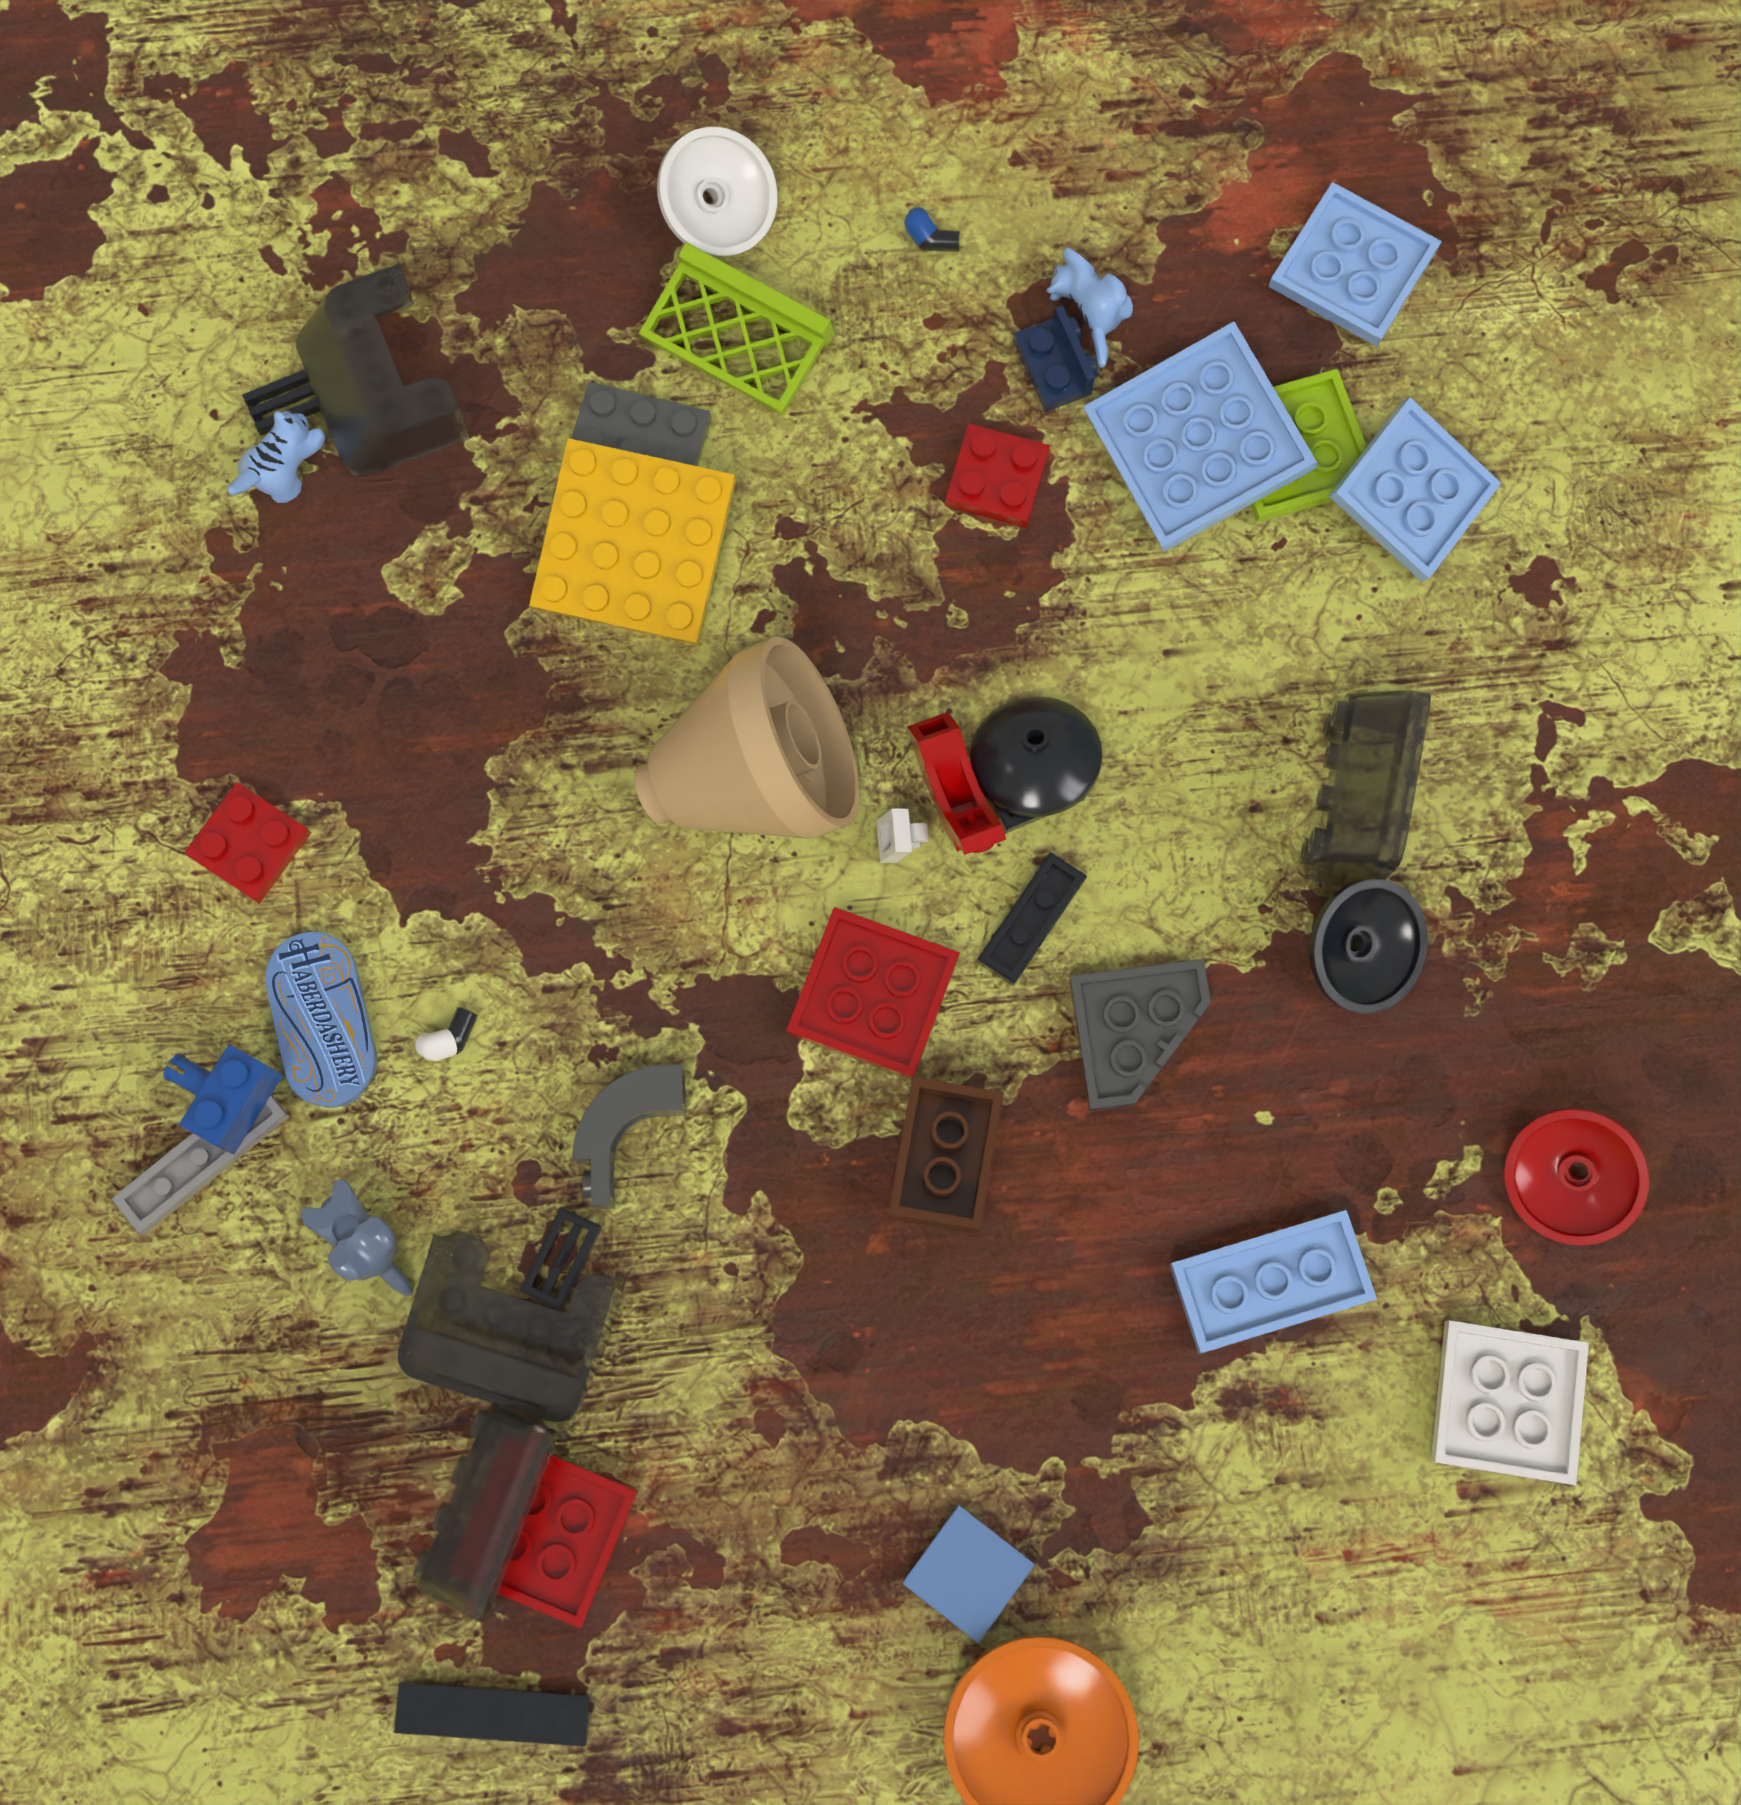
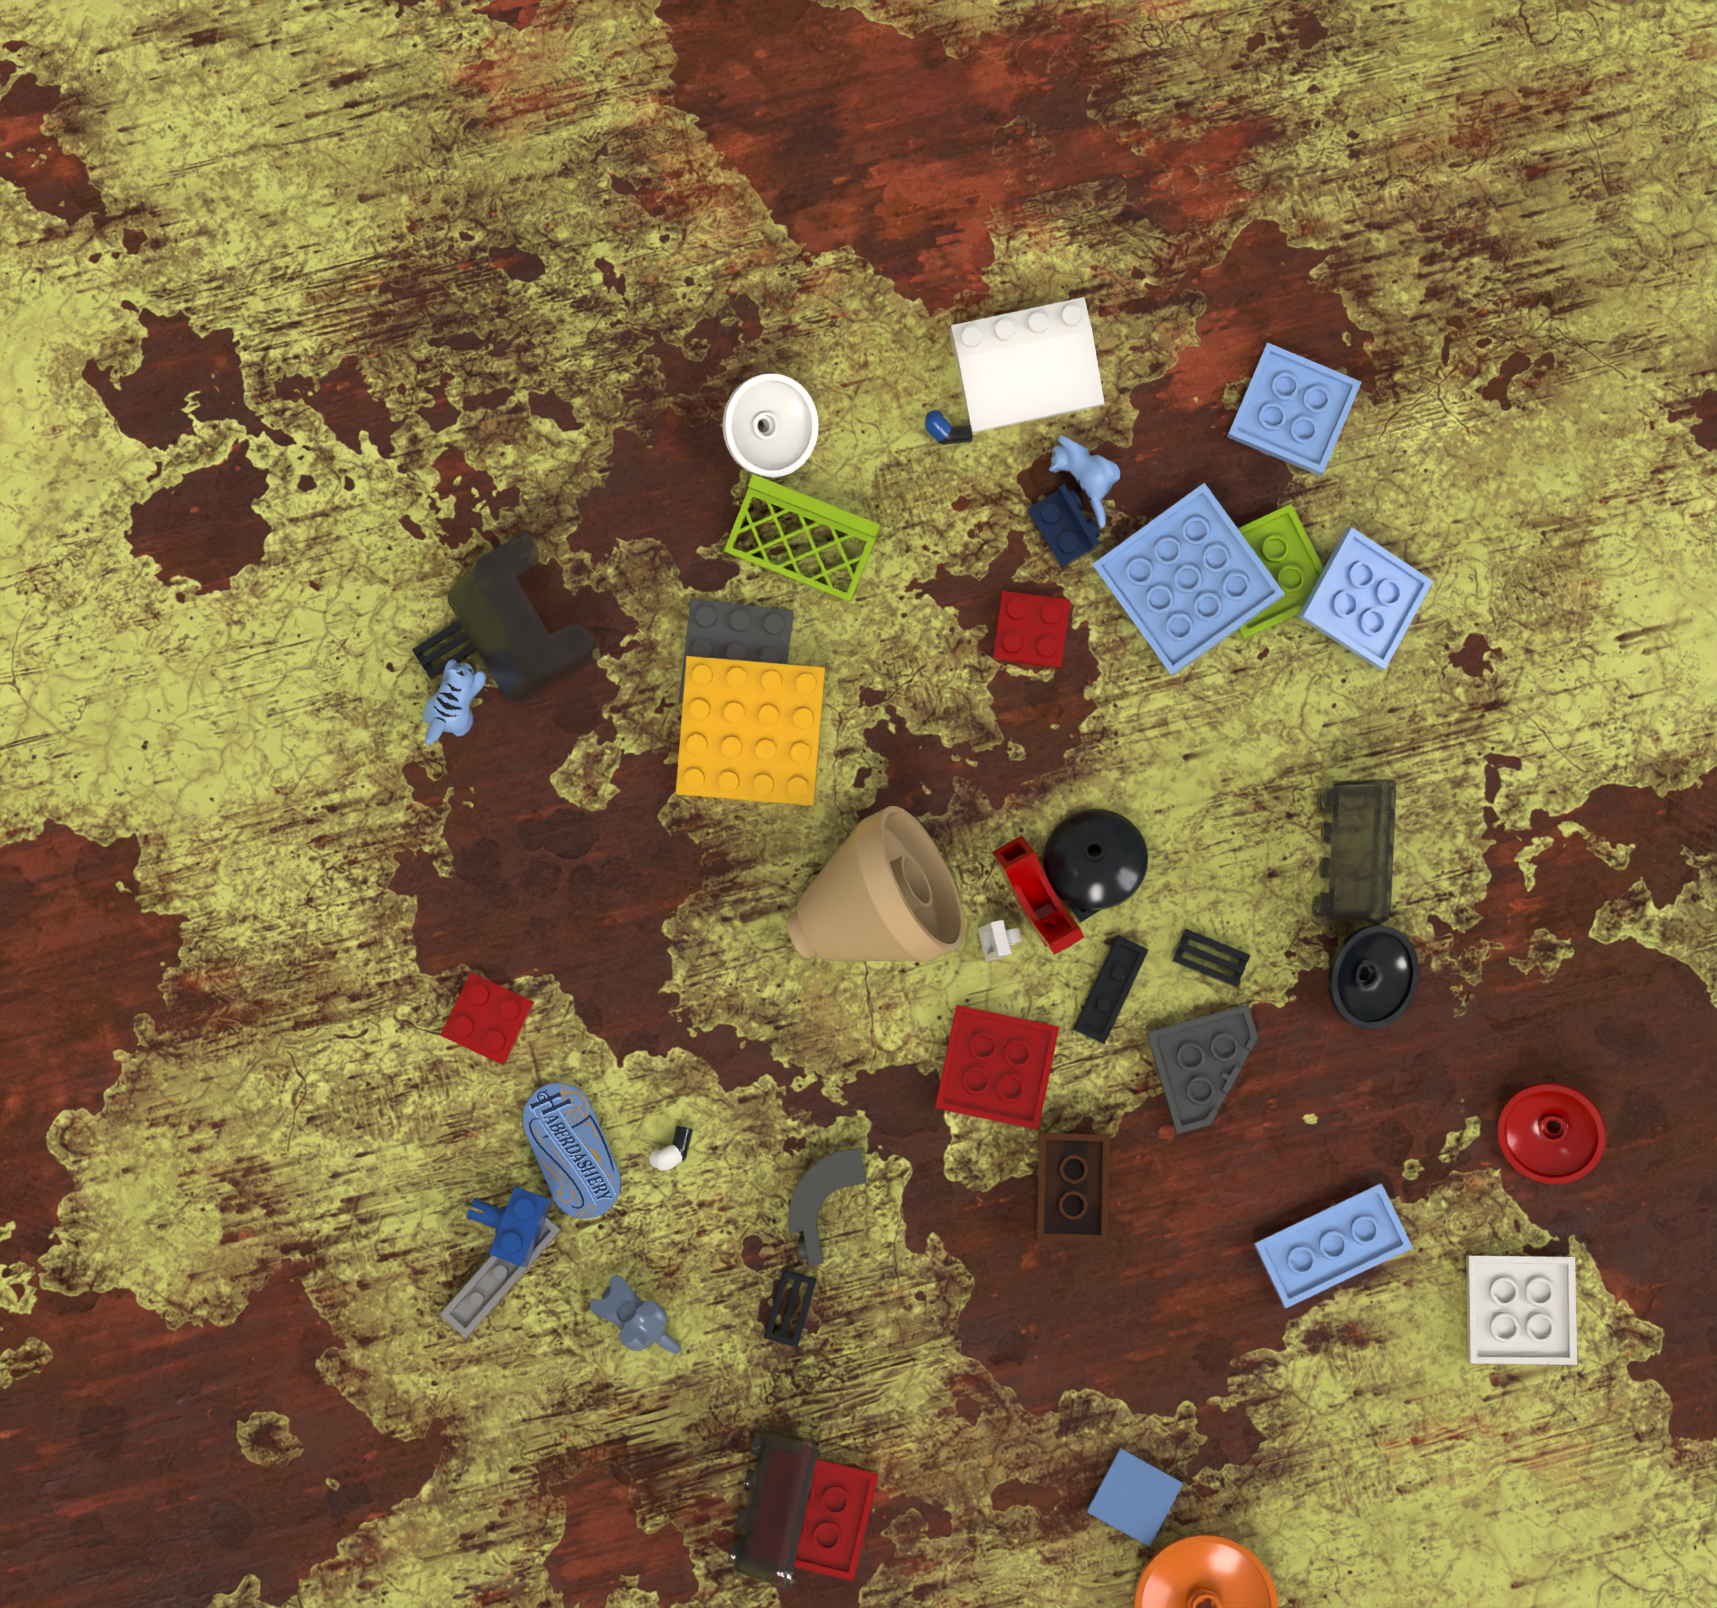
camera: 10 degrees left, 5 degrees up
clear smoke windscreen [397,1228,626,1422] -> none
none -> white slope [950,297,1105,433]
none -> black tile [1172,929,1250,988]

